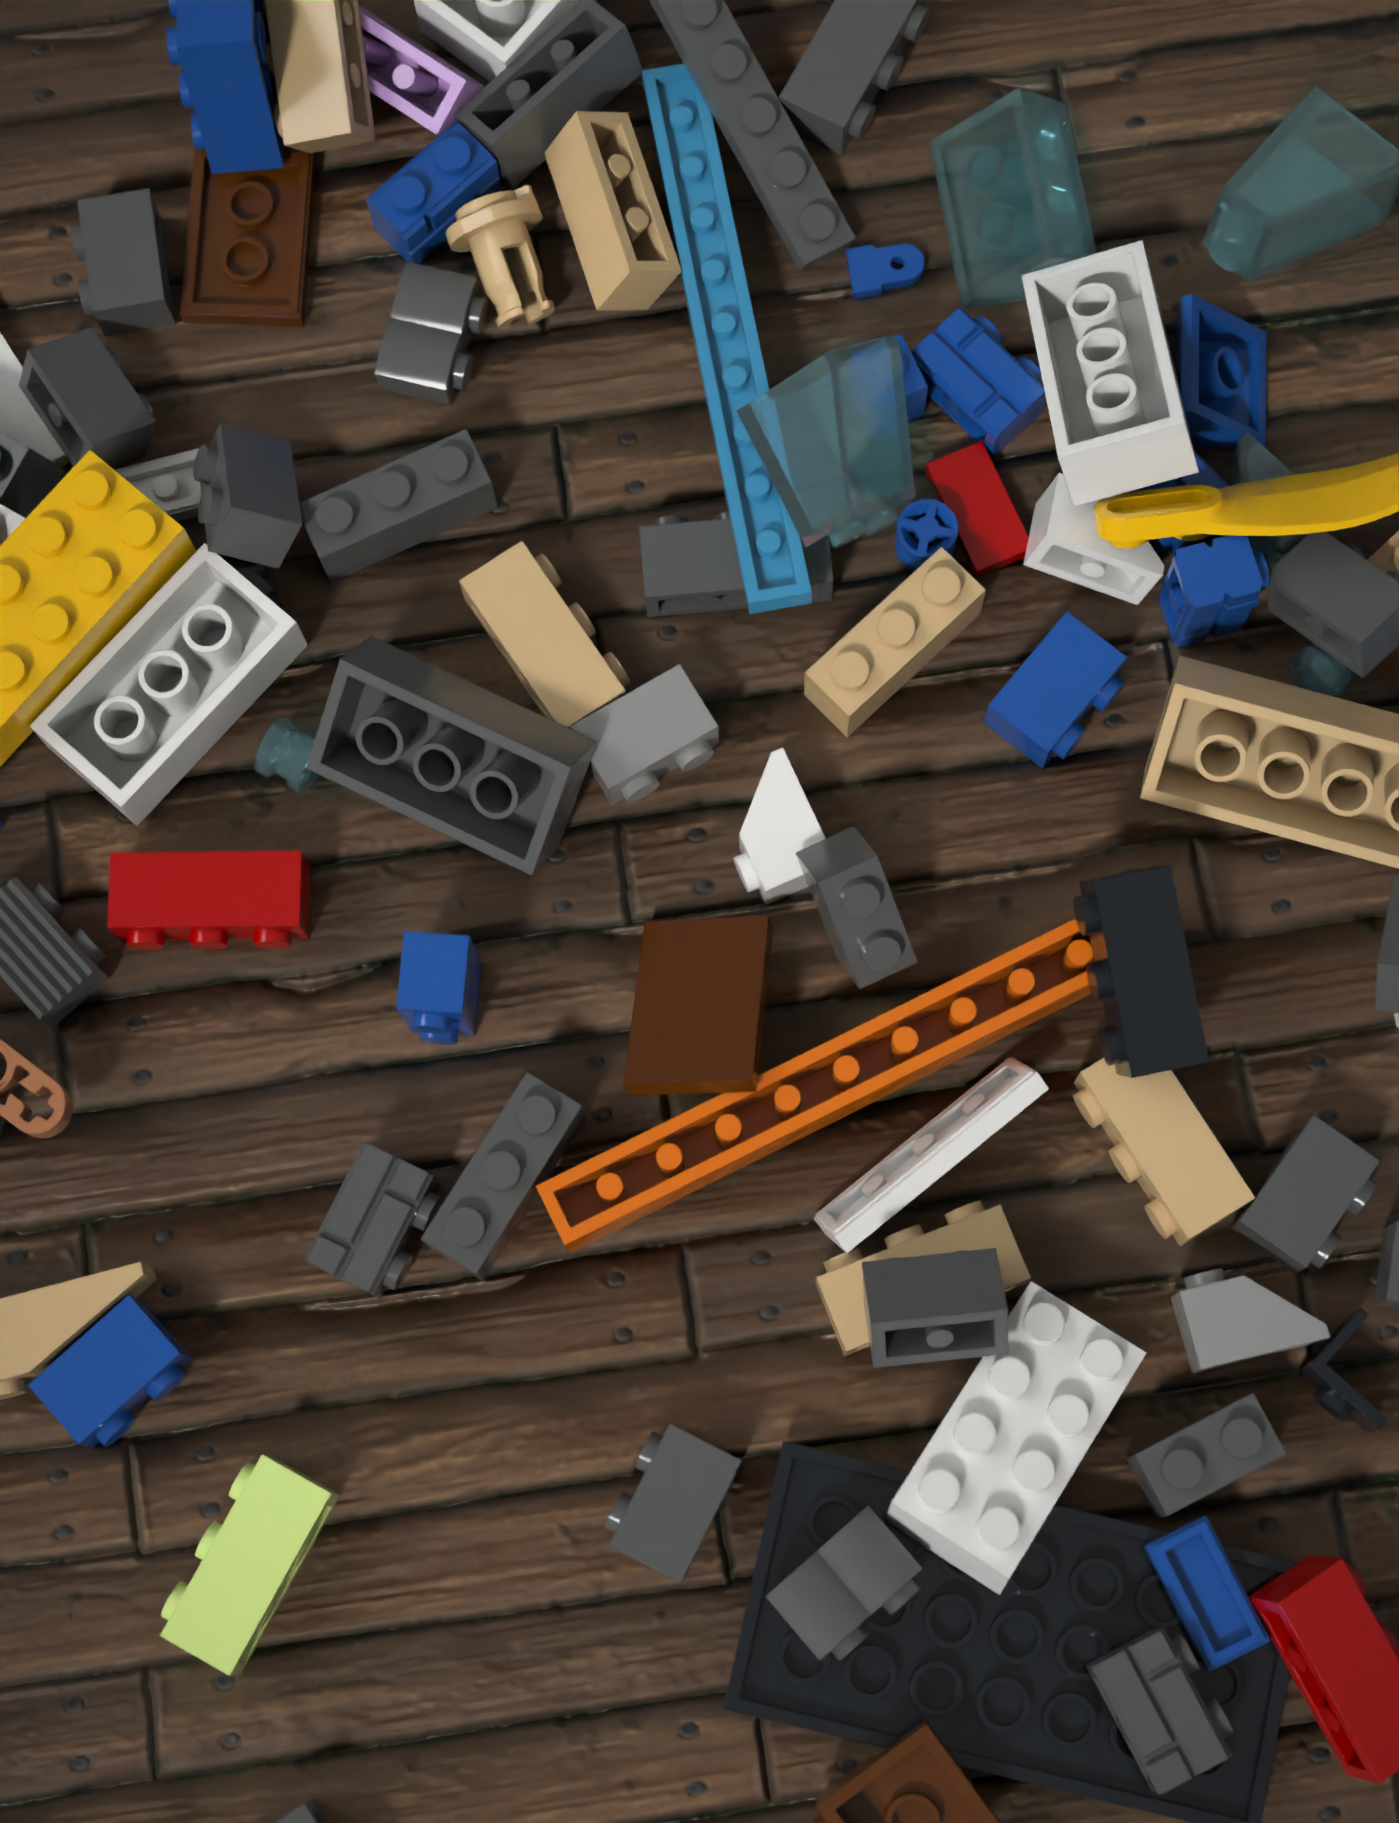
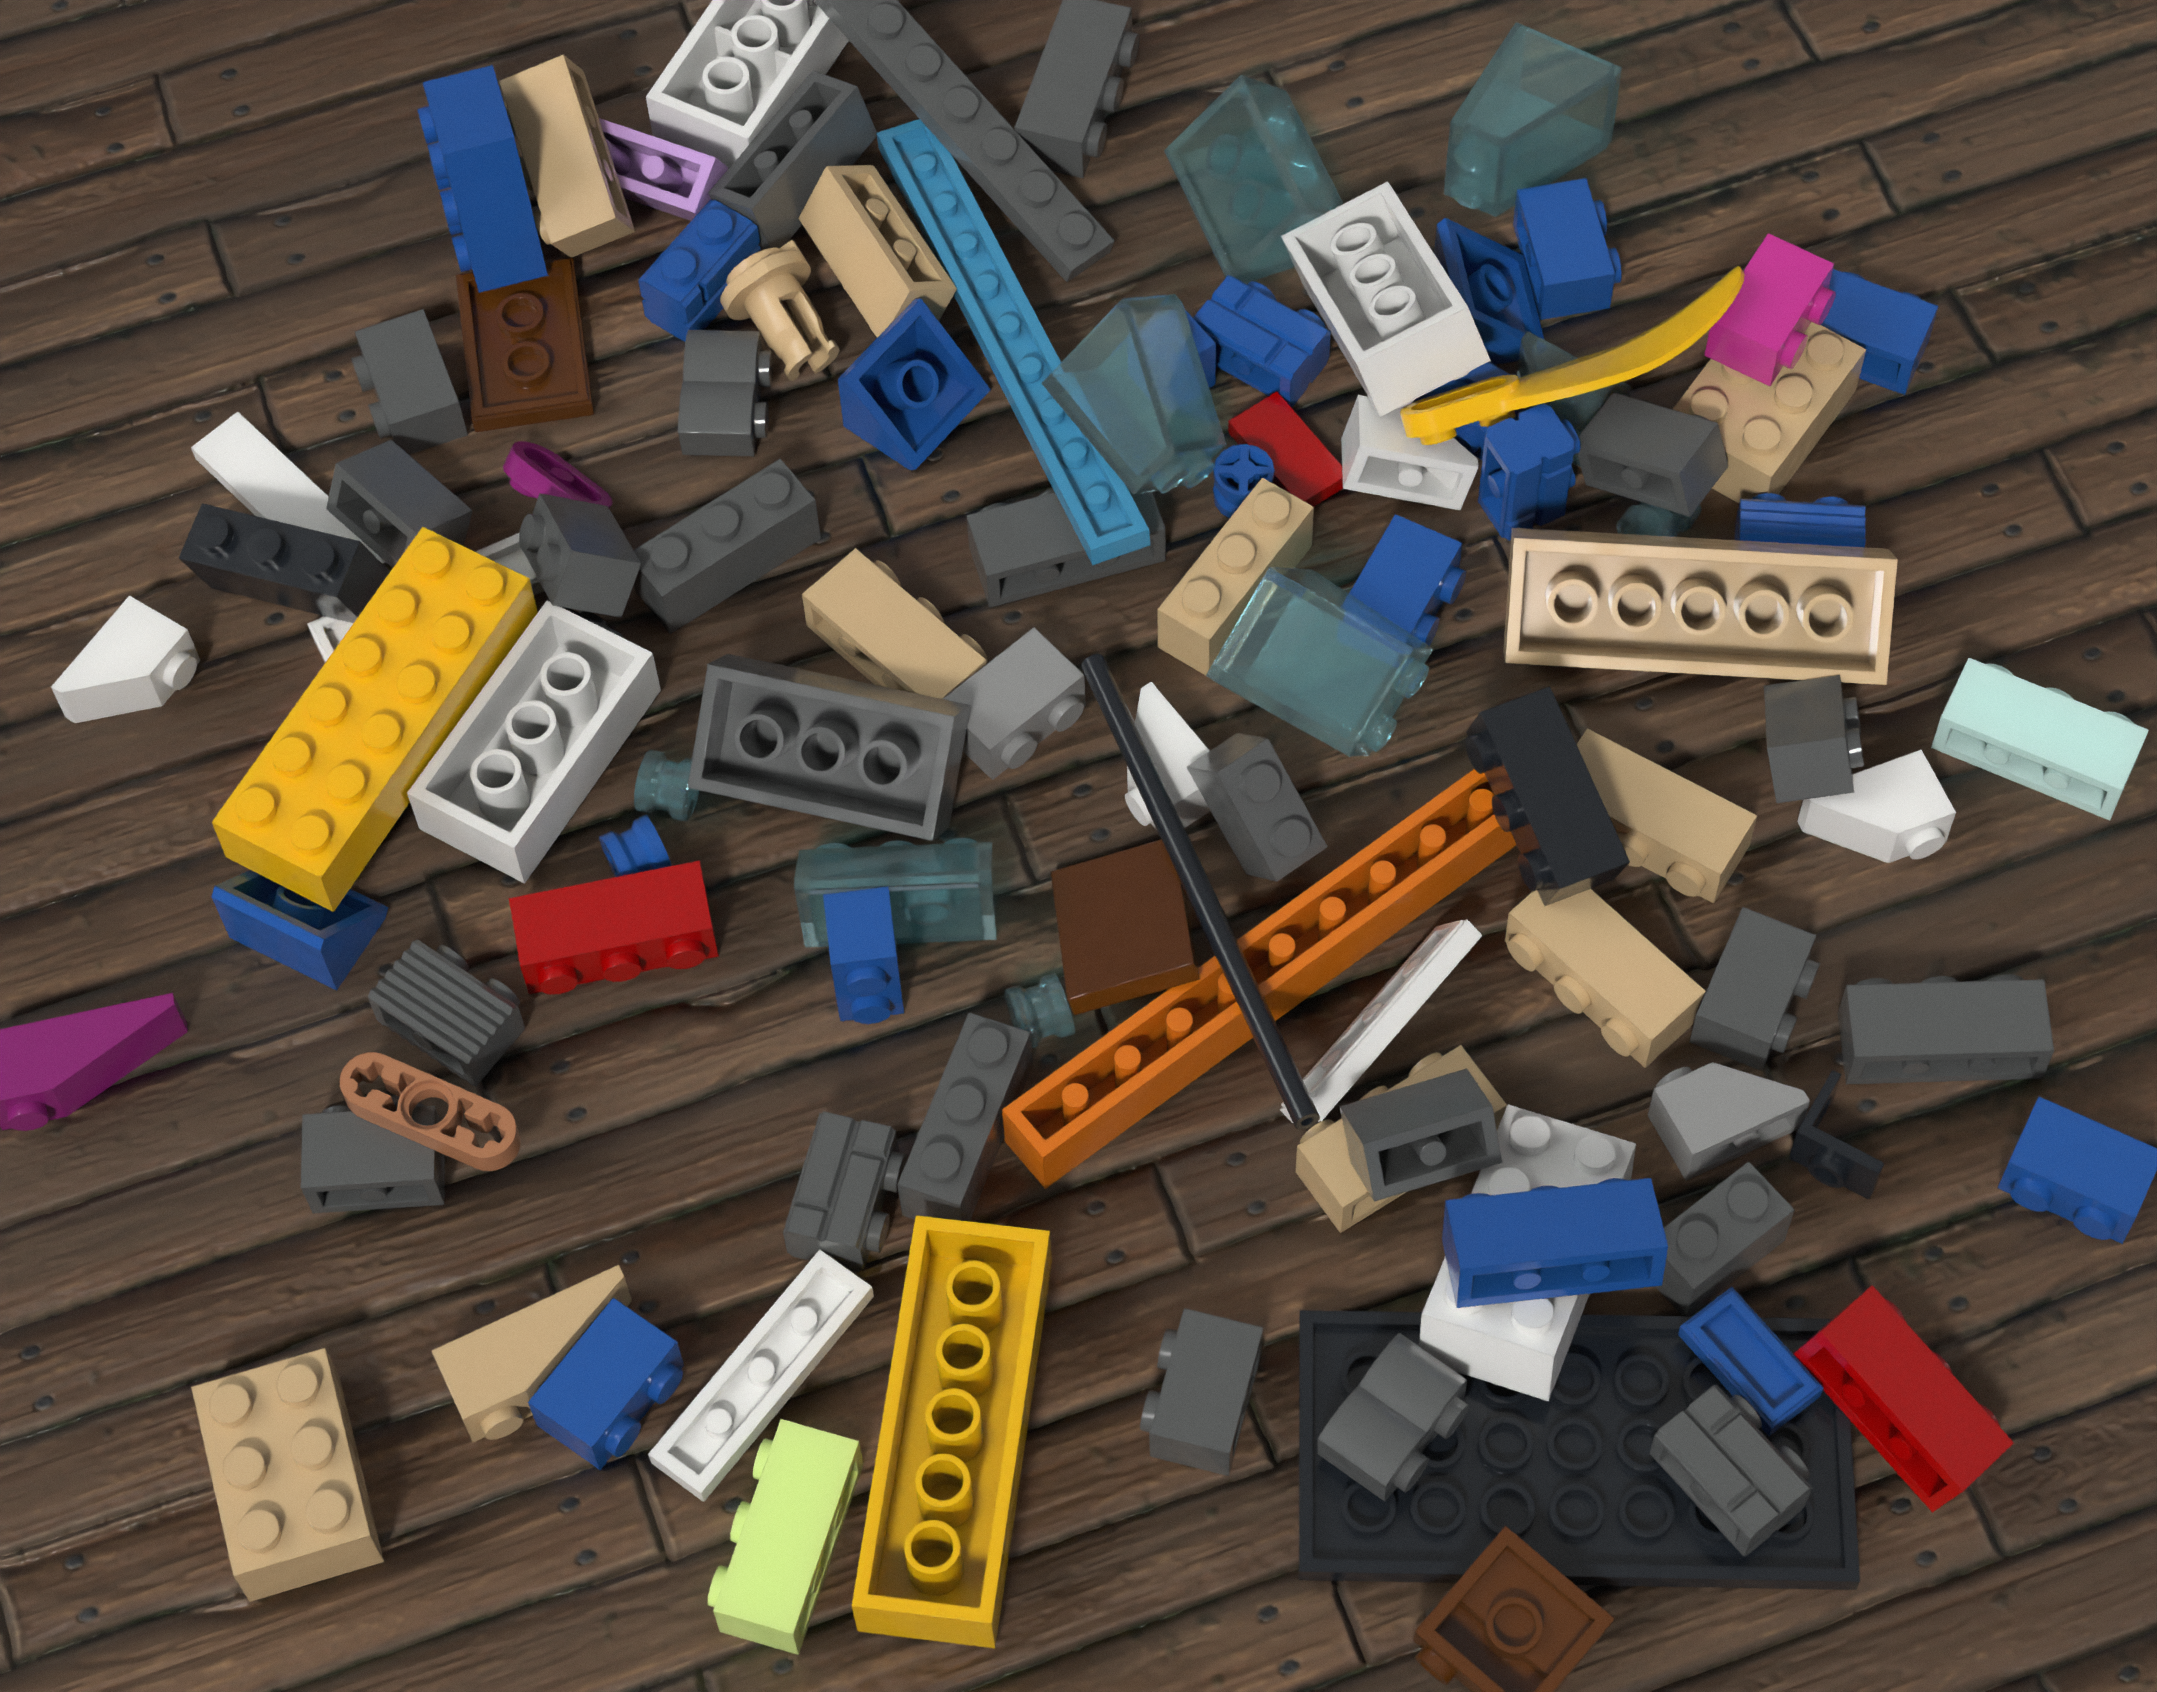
camera: 15 degrees left, 15 degrees down
blue piece [845,244,924,299] -> none
none -> magenta plate [503,441,613,509]
none -> blue wheel [599,815,672,877]
none -> white plate [648,1250,874,1502]
none -> clear light blue slope [794,838,997,947]
none -> blue slope [838,298,991,470]
none -> yellow brick [852,1215,1052,1648]
none -> clear light blue wheel [1004,973,1075,1048]
none -> black piece [1081,654,1320,1130]
none -> clear light blue slope [1206,567,1433,757]
none -> blue brick [1442,1178,1668,1308]
none -> blue brick [1513,178,1622,320]
none -> tan brick [1577,728,1757,903]

